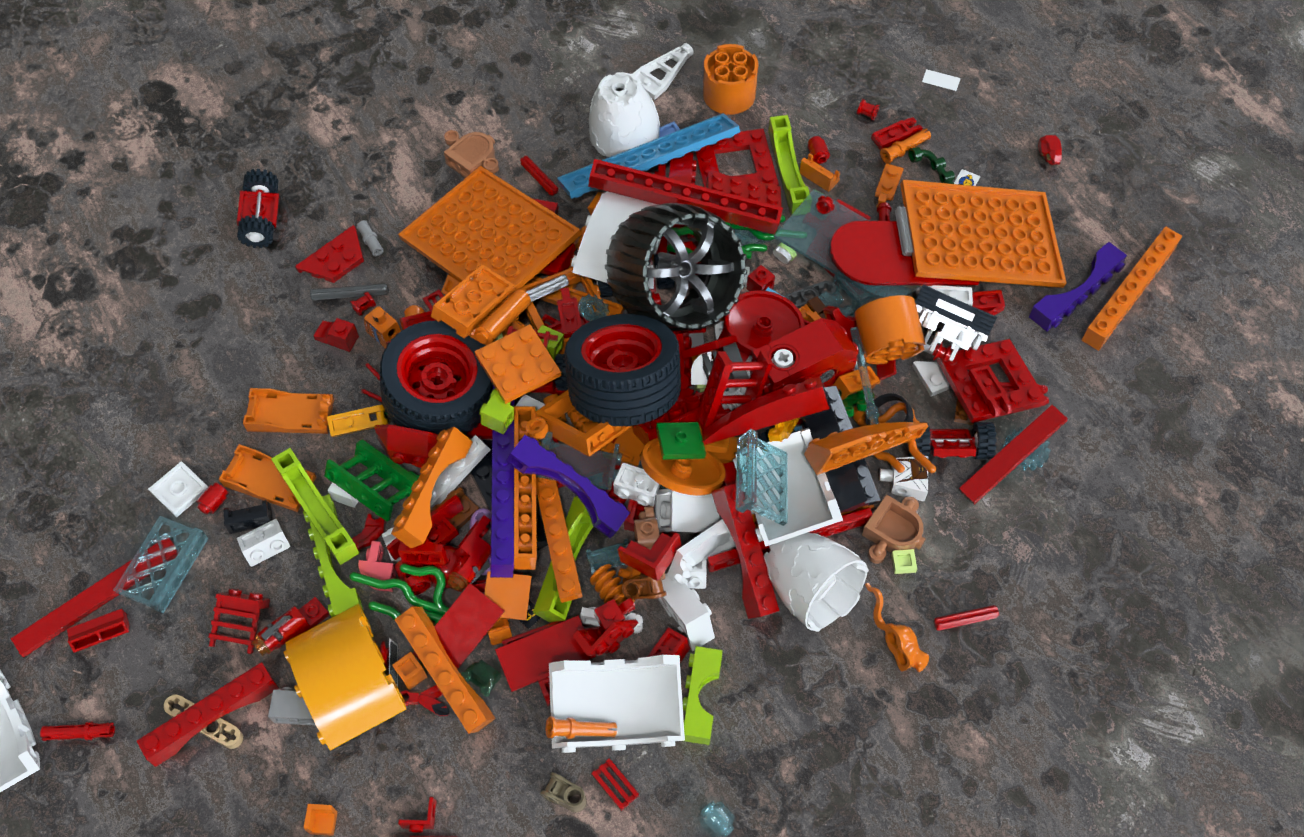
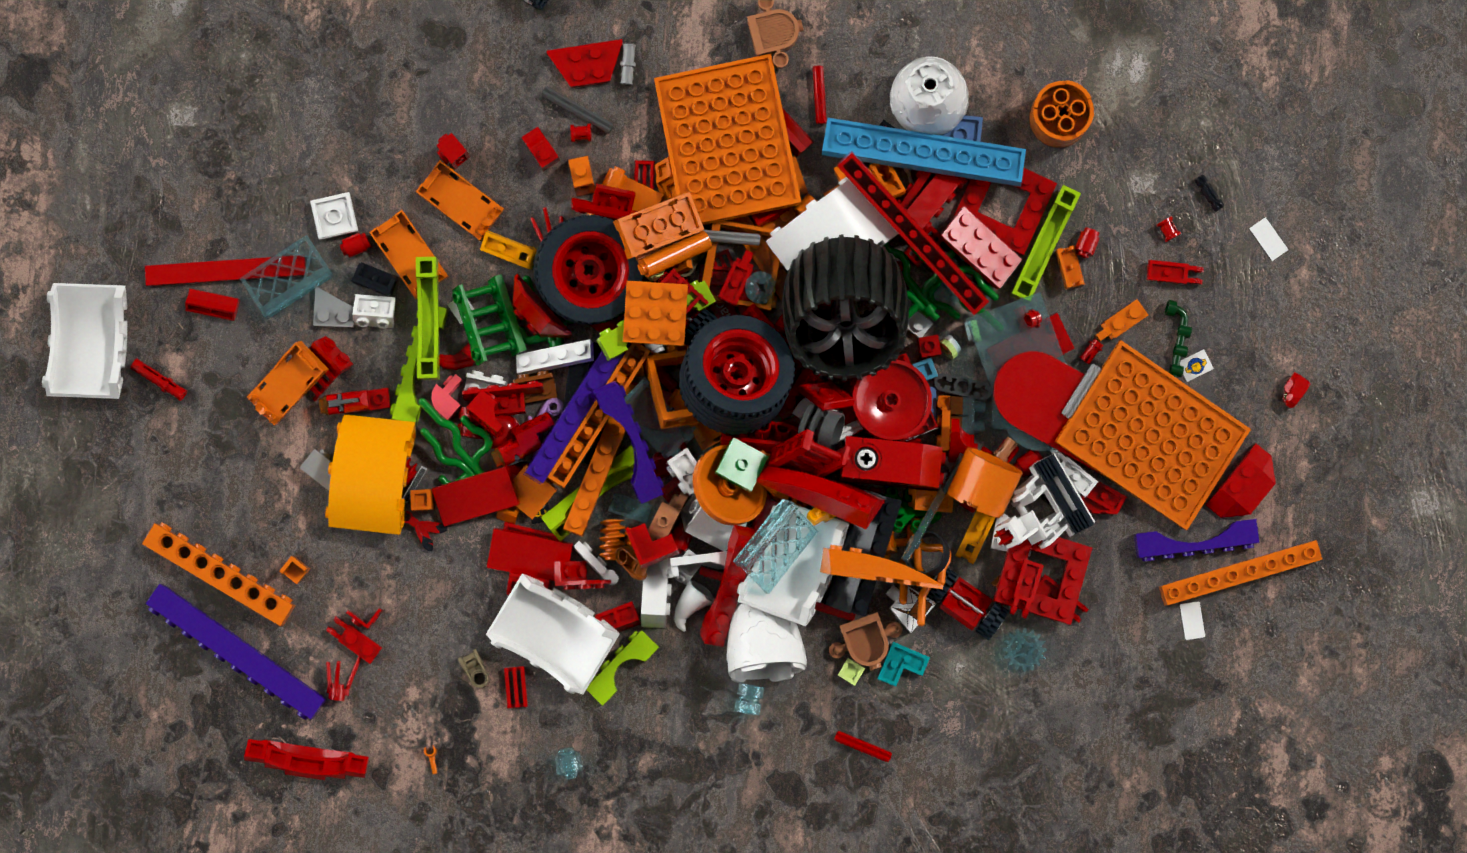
camera: 35 degrees right, 25 degrees up
red arch [137,662,279,767] -> none
tan beam [164,695,243,749] -> none
orange arch [391,427,473,548] -> none
orange arch [395,606,496,734] -> none
clear green piece [460,659,502,697] -> none
orange tile [526,417,549,439] -> none
orange pin [545,717,617,739] -> none
red brick [594,598,635,632] -> none
white plate [633,43,694,100] -> none
orange animal [865,583,929,672] -> none
orange pin [880,128,931,164] -> none
red tile [959,405,1068,505] -> none
none -> orange piece [247,341,329,426]
none -> light grey wing [313,287,354,328]
none -> red brick [436,133,470,169]
none -> white hat [674,580,715,632]
none -> clear light blue wheel [734,683,765,715]
none -> teal plate [877,642,930,687]
none -> yellowish green piece [940,334,961,360]
none -> light orange plate [955,510,996,564]
none -> white sticker [1180,601,1205,640]
none -> black axle [1195,175,1224,211]
none -> red wedge [1205,443,1276,518]

